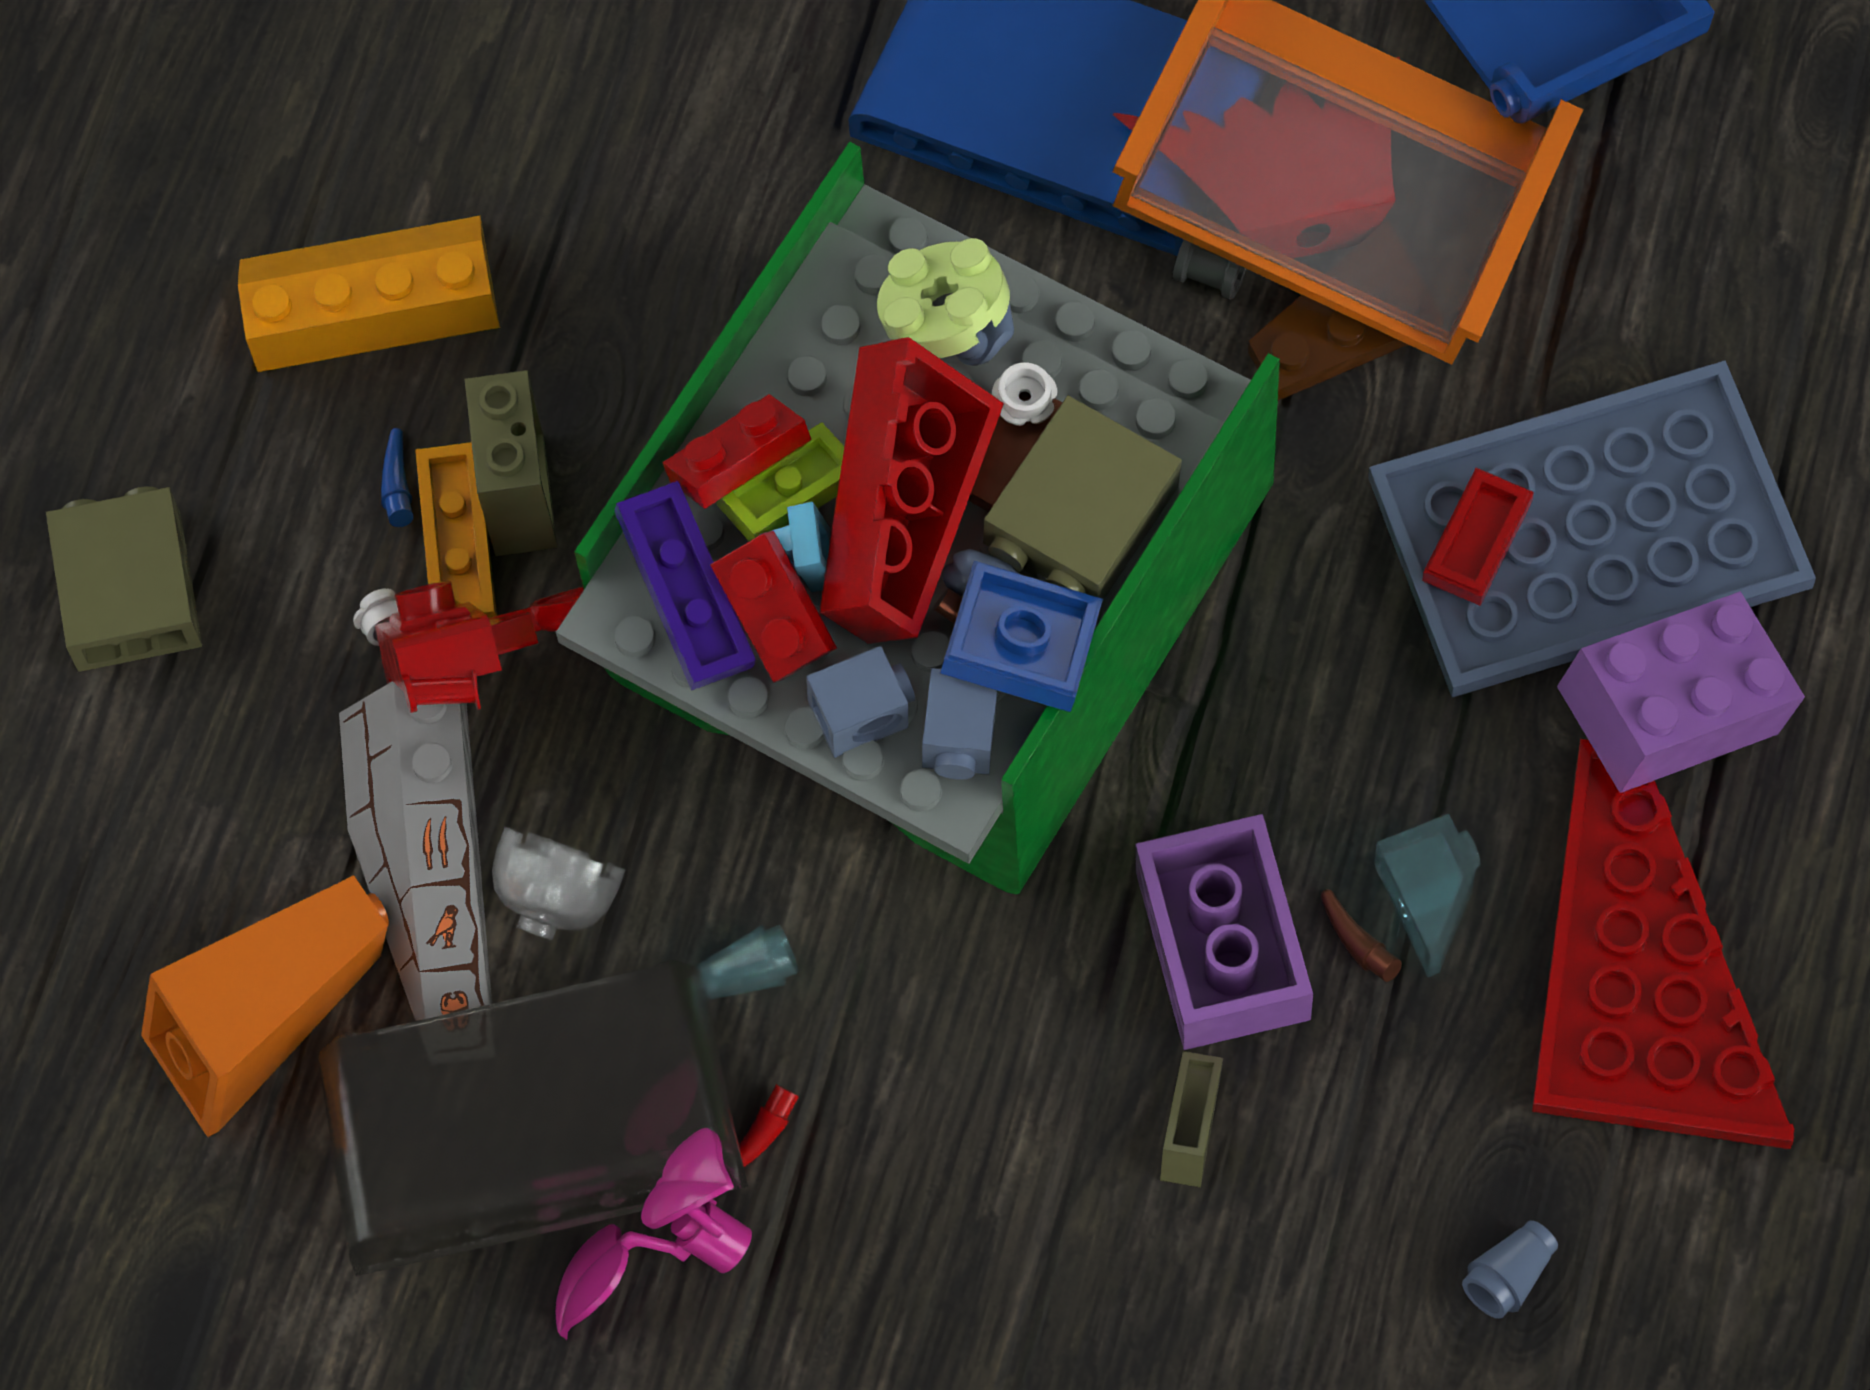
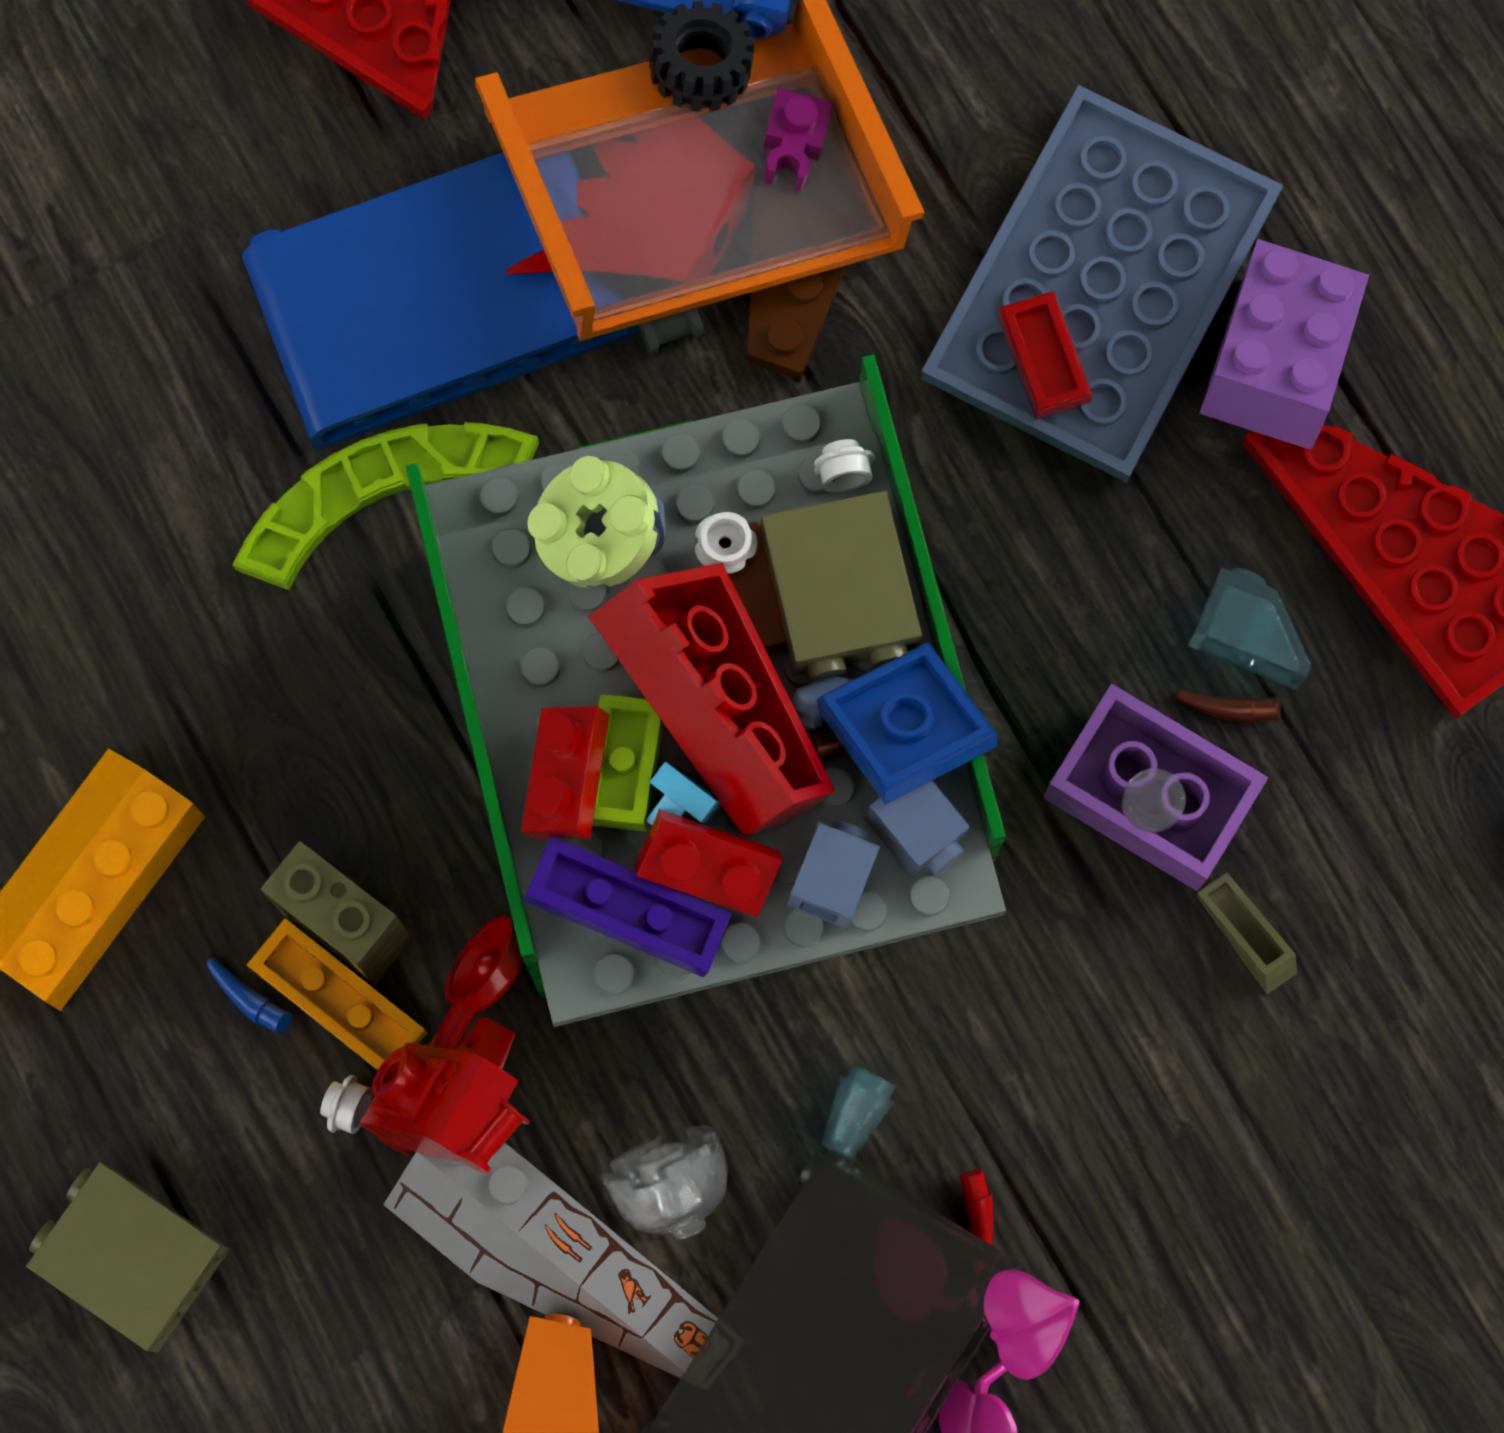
camera: 50 degrees left, 10 degrees up
none -> lime tile [232,422,539,590]
none -> black tyre [649,1,755,112]
none -> magenta plate [763,87,833,191]
none -> white plate [814,439,875,493]
none -> clear tile [1122,769,1186,833]

